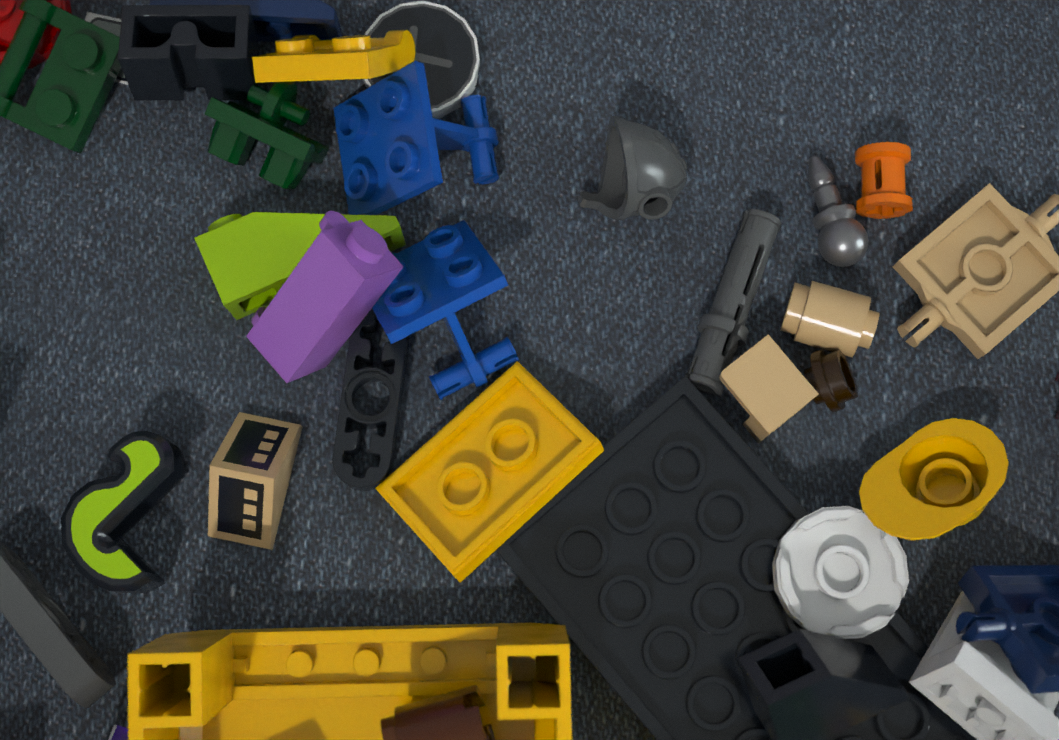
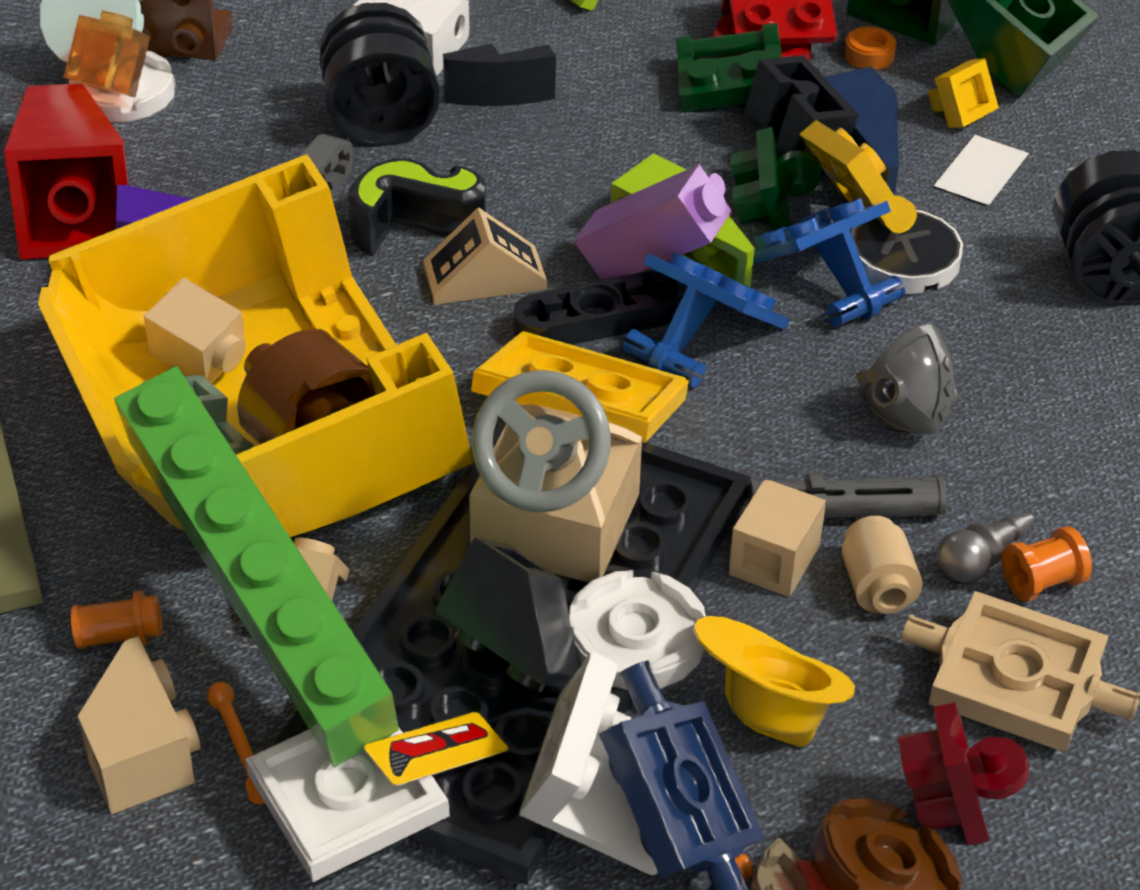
camera: 65 degrees right, 35 degrees down
dark brown plate [804,349,858,412] -> none
none -> piece [469,370,642,583]

